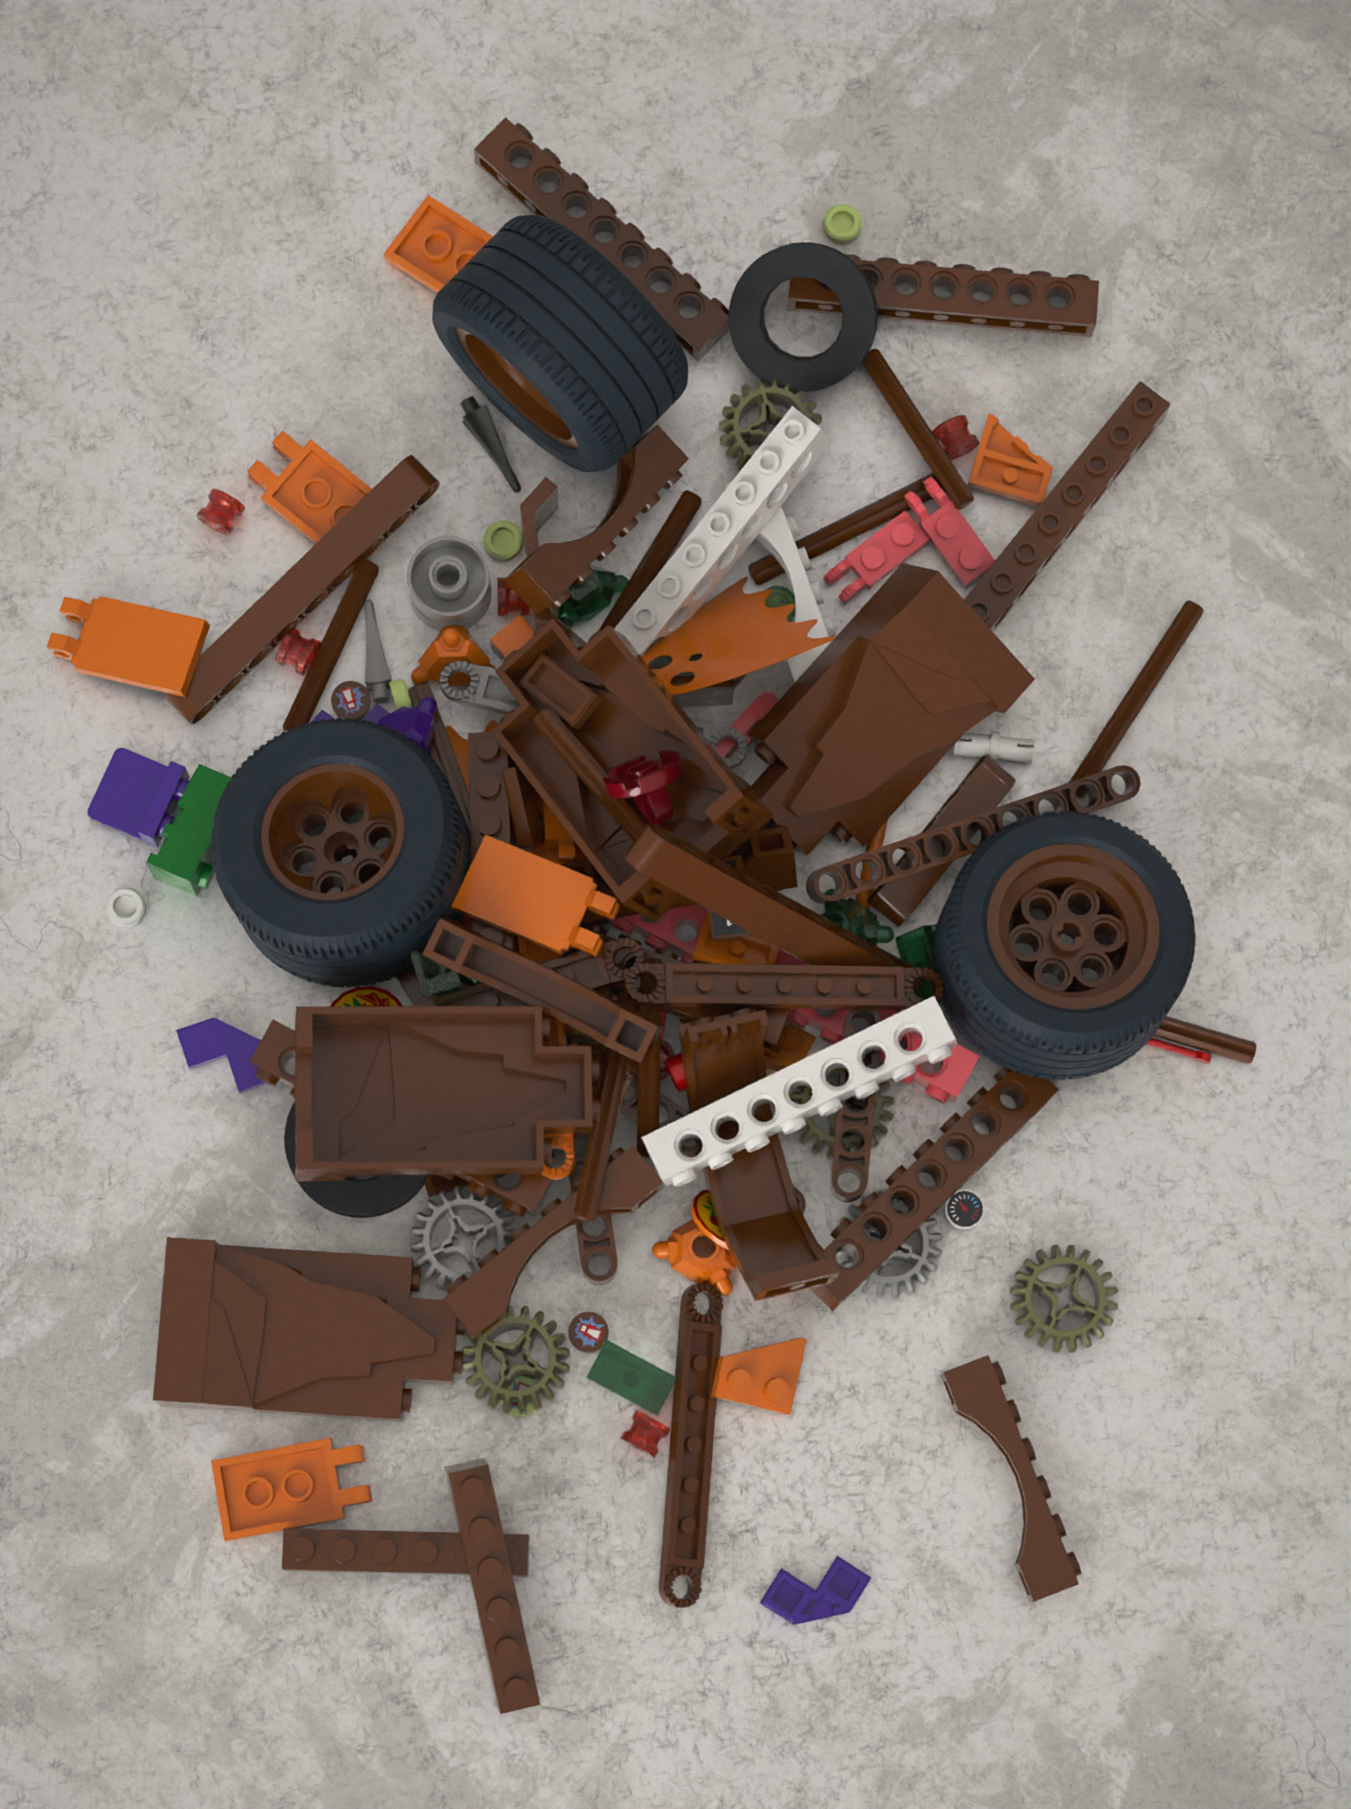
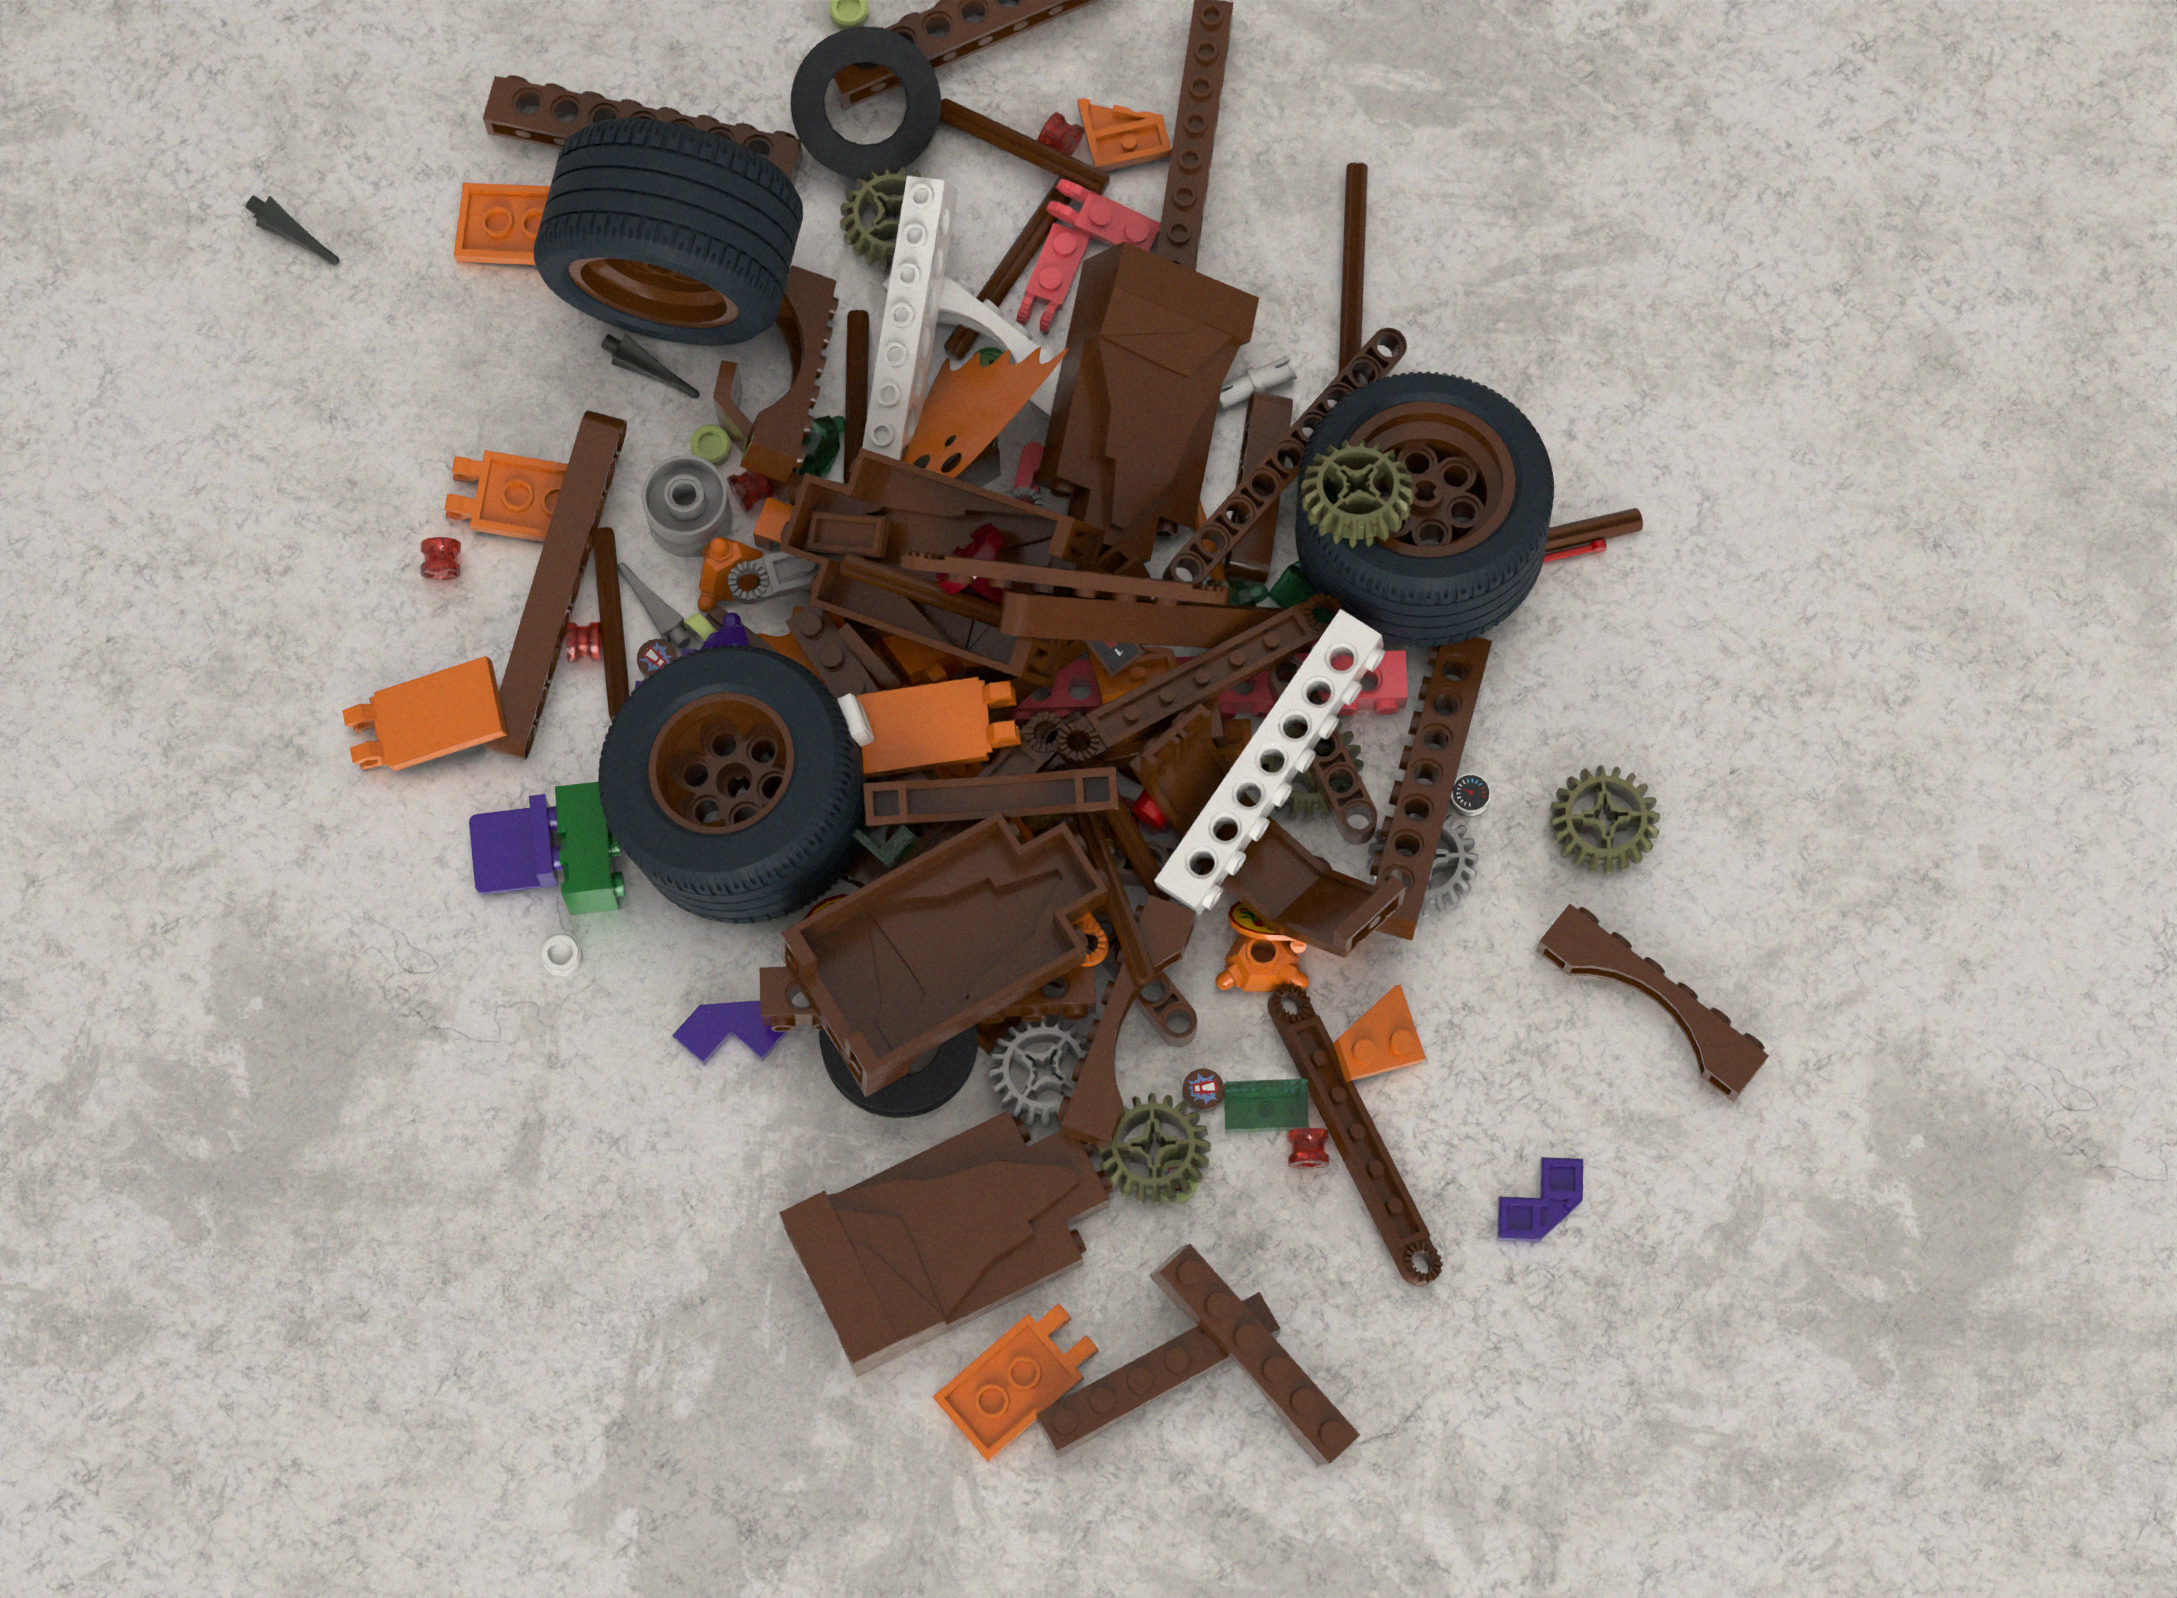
camera: 25 degrees left, 5 degrees down
none -> pearl dark grey piece [245,195,340,265]
none -> white tile [837,693,875,747]
none -> reddish brown plate [898,550,1230,607]
none -> olive gear [1301,438,1414,548]

